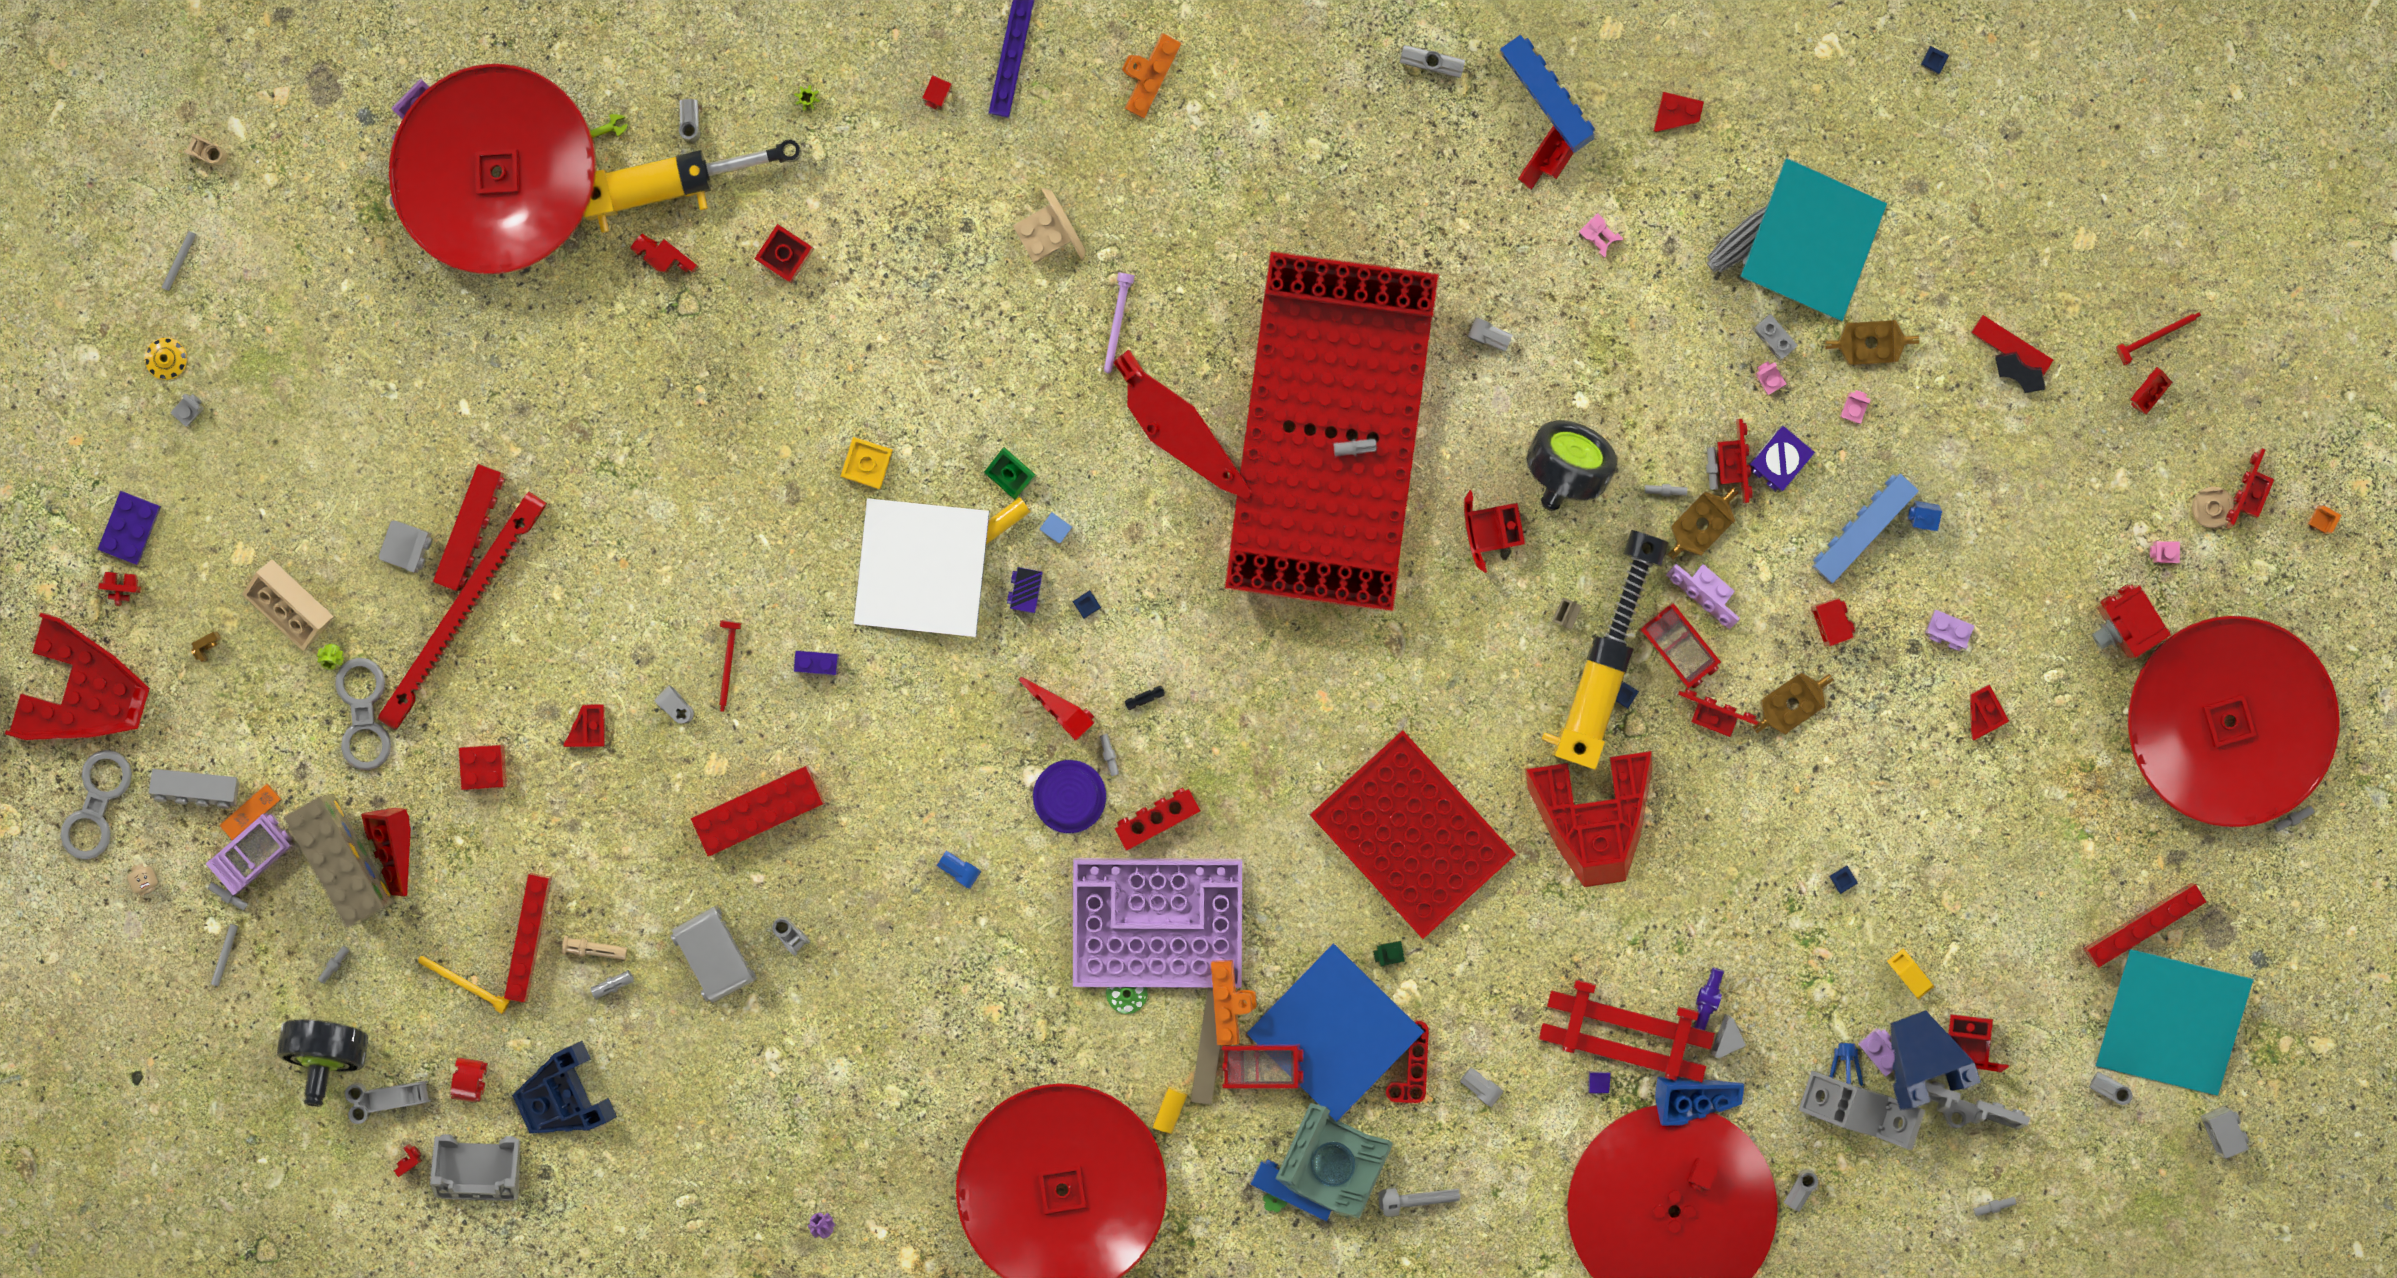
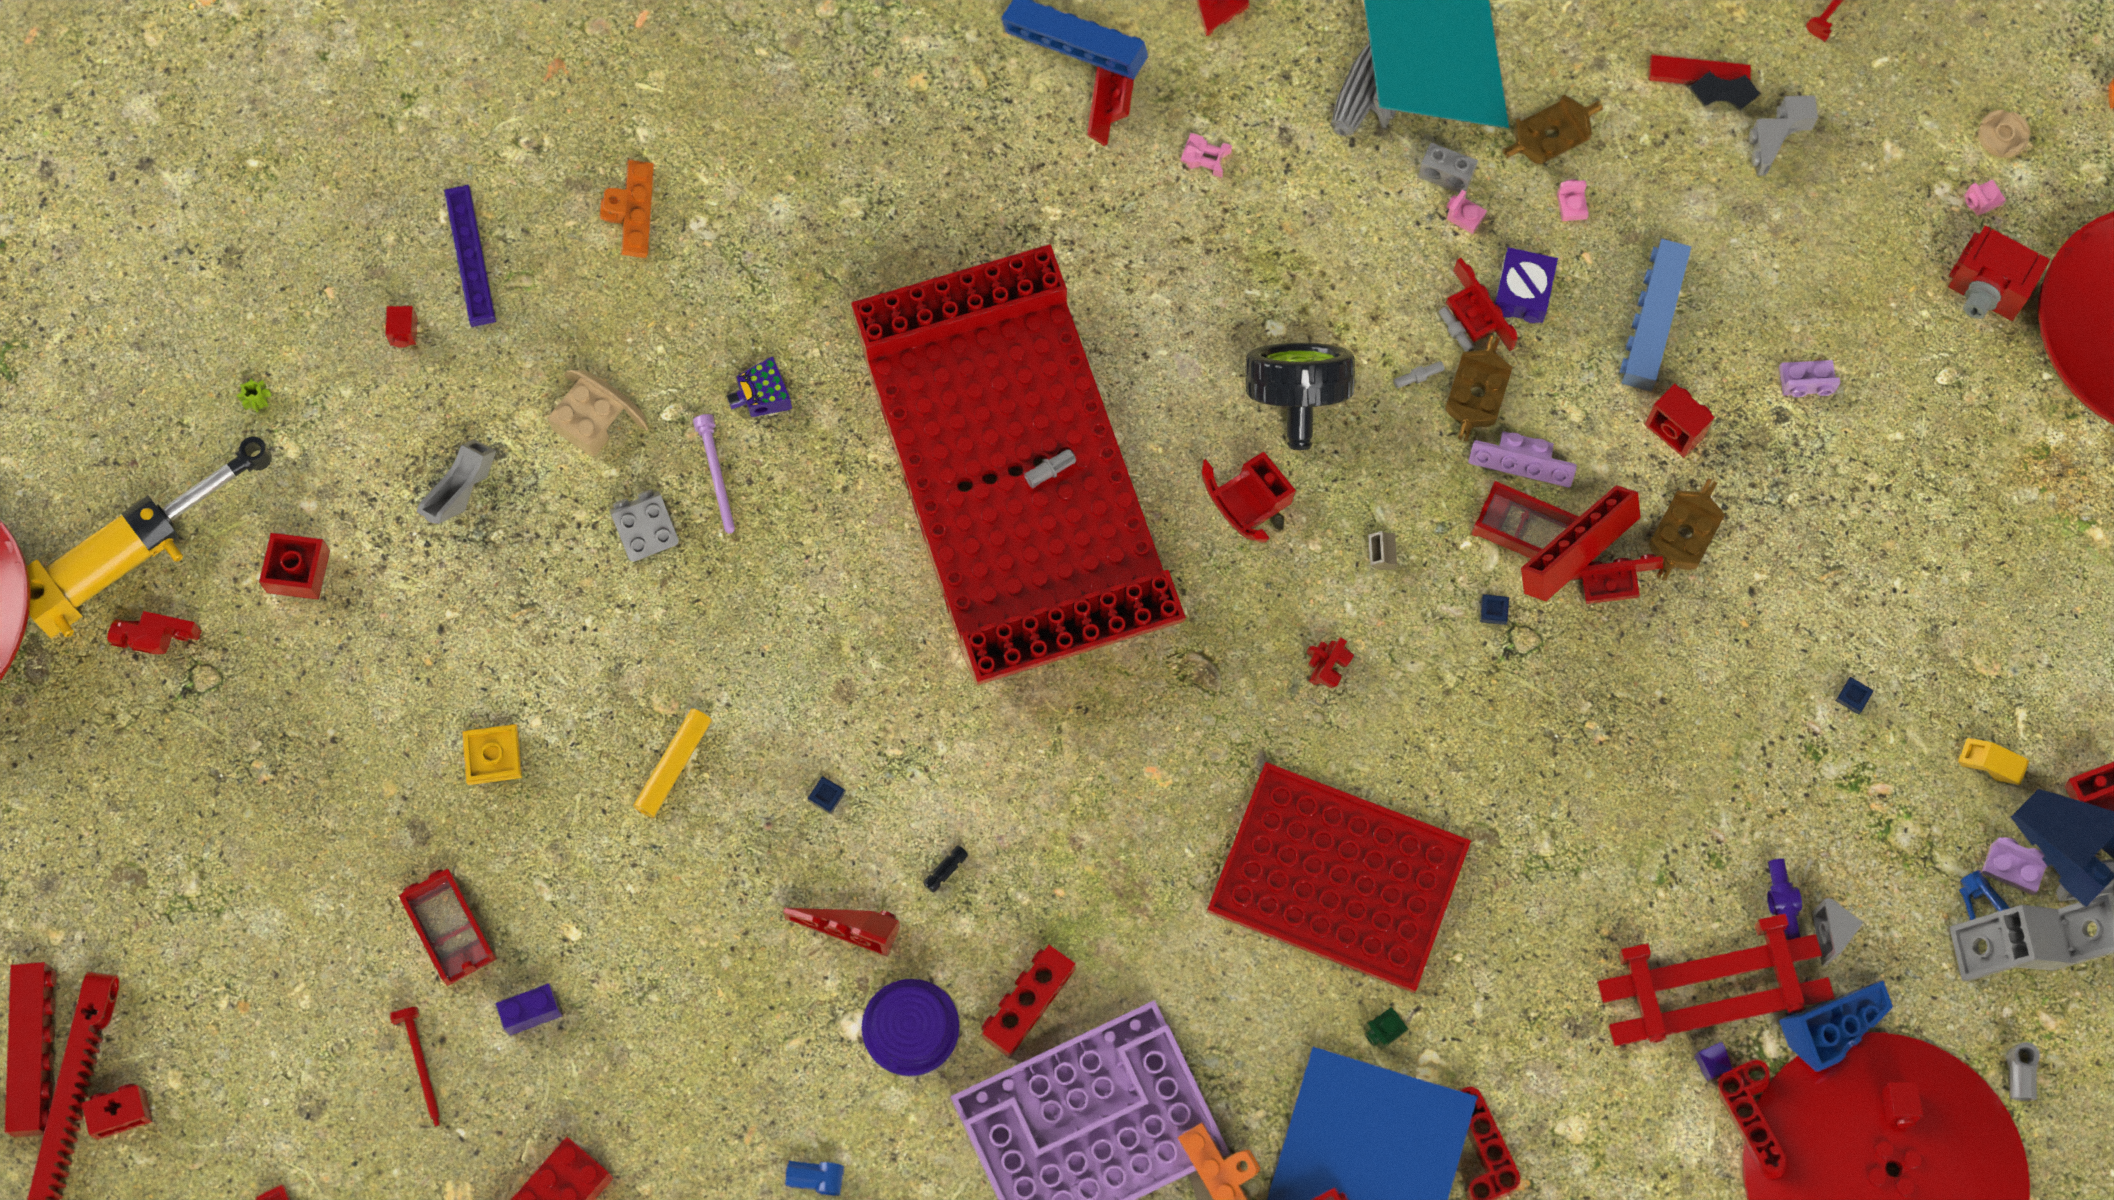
camera: 25 degrees left, 20 degrees down
lime bar [590,114,629,139] -> none
light grey piece [654,685,694,724] -> none
light grey piece [679,99,701,143] -> none
white piece [854,499,989,637] -> none
green slope [984,447,1037,500] -> none
brick [1007,567,1043,613] -> none
medium blue panel [1040,512,1072,543] -> none
light grey bar [1100,734,1119,776] -> none
red wing [1113,350,1252,498] -> none
light grey piece [1399,45,1465,78] -> none
light grey piece [1460,1067,1504,1108] -> none
light grey piece [1467,317,1513,352] -> none
red piece [1525,751,1652,887] -> none
piece [1542,530,1669,770] -> none
blue head [1908,500,1942,531] -> none
red wing [1970,684,2010,741] -> none
red bracket [2130,367,2173,415] -> none
red bracket [2225,448,2275,529] -> none
none -> red brick [82,1083,153,1140]
none -> clear door [398,868,497,987]
none -> light grey arch [416,439,496,524]
none -> light grey bracket [609,489,679,562]
none -> dark purple torso [726,356,792,417]
none -> red hips [1306,637,1354,688]
none -> red brick [1521,485,1641,601]
none -> red beam [1718,1059,1786,1180]
none -> light grey arch [1749,96,1818,176]

